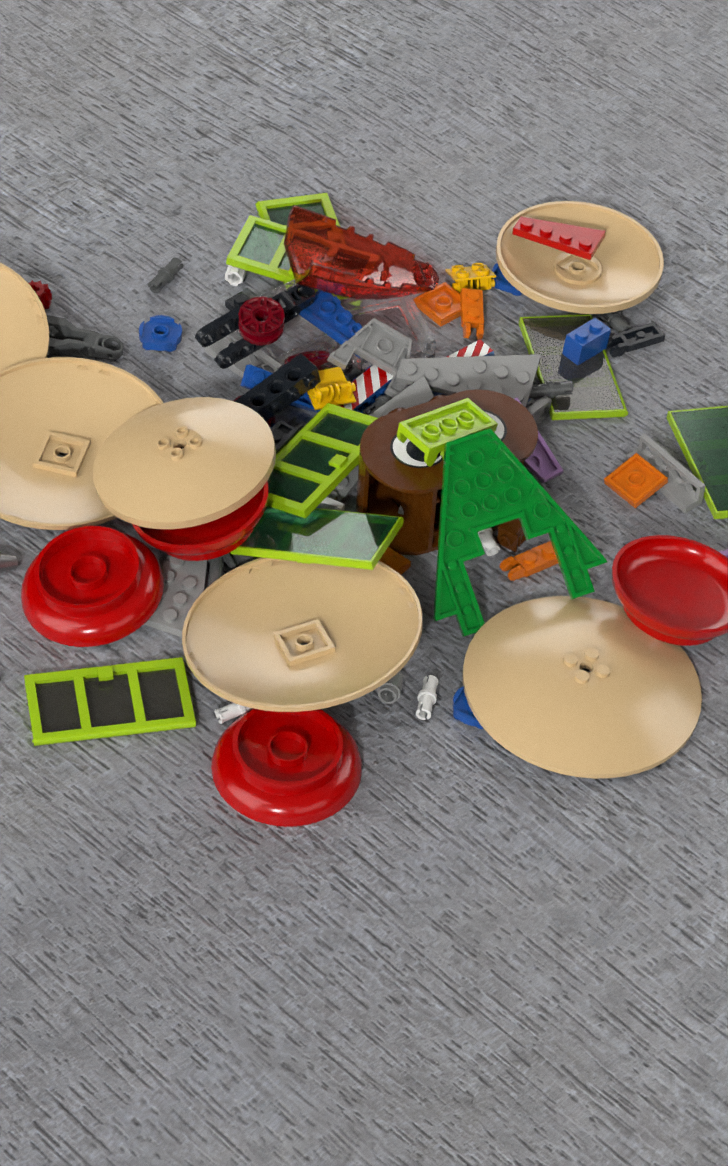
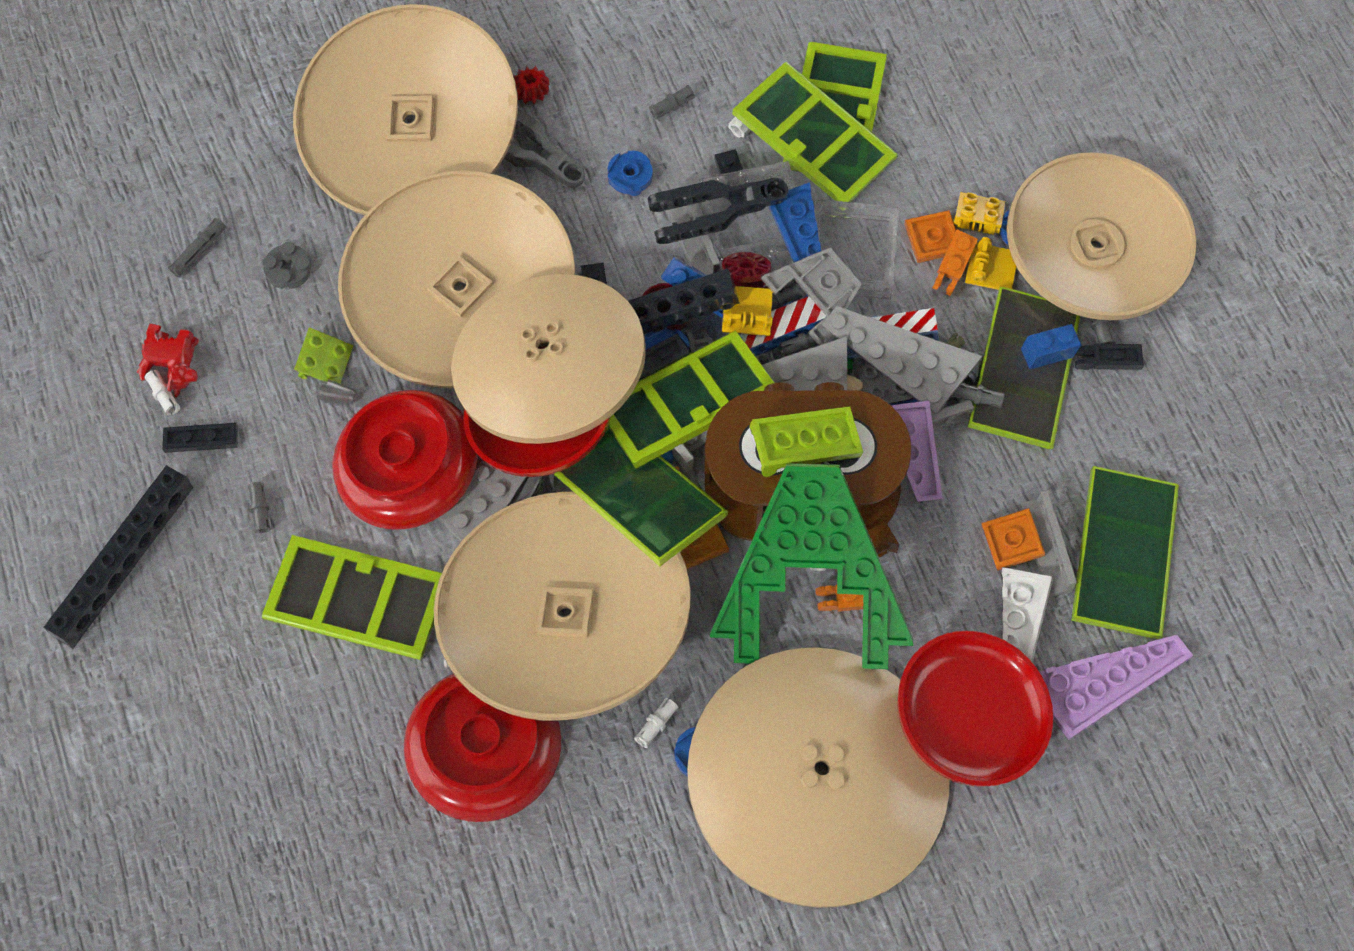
camera: 30 degrees right, 20 degrees up
dark red wheel [238,296,285,346] -> none
clear red windscreen [284,205,439,300] -> none
wing [512,216,606,260] -> none
none -> yellow hinge [965,237,1016,290]
none -> white wing [1002,567,1053,662]

